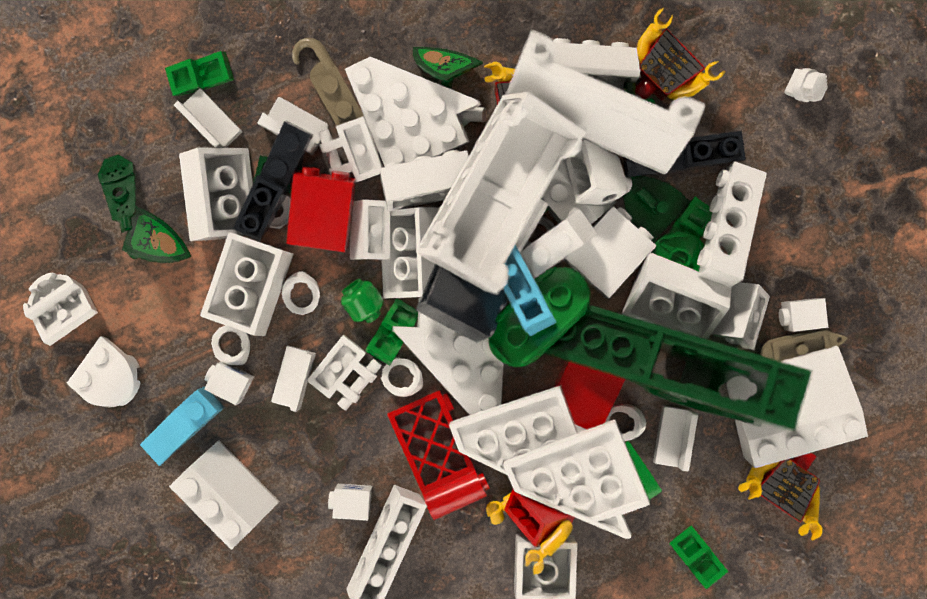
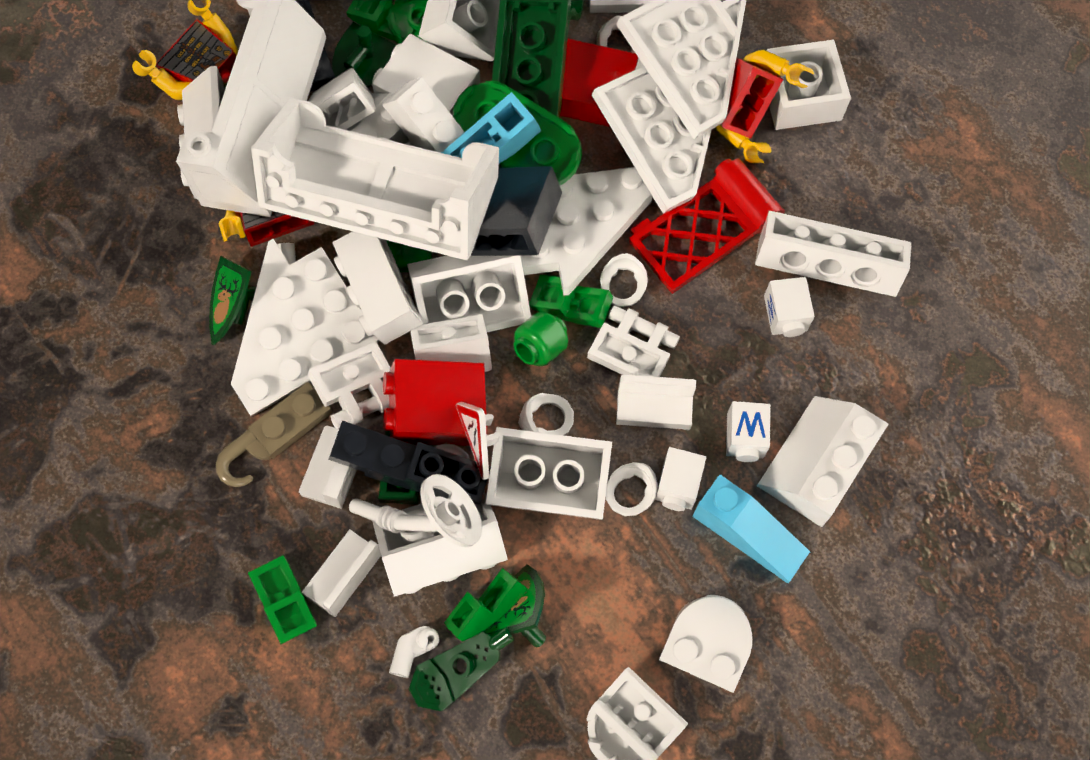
camera: 100 degrees left, 20 degrees down
none -> white dish [349,474,482,547]
none -> white arm [389,626,439,678]
none -> green slope [444,568,528,642]
none -> white piece [456,402,500,480]
none -> white brick [726,401,770,462]

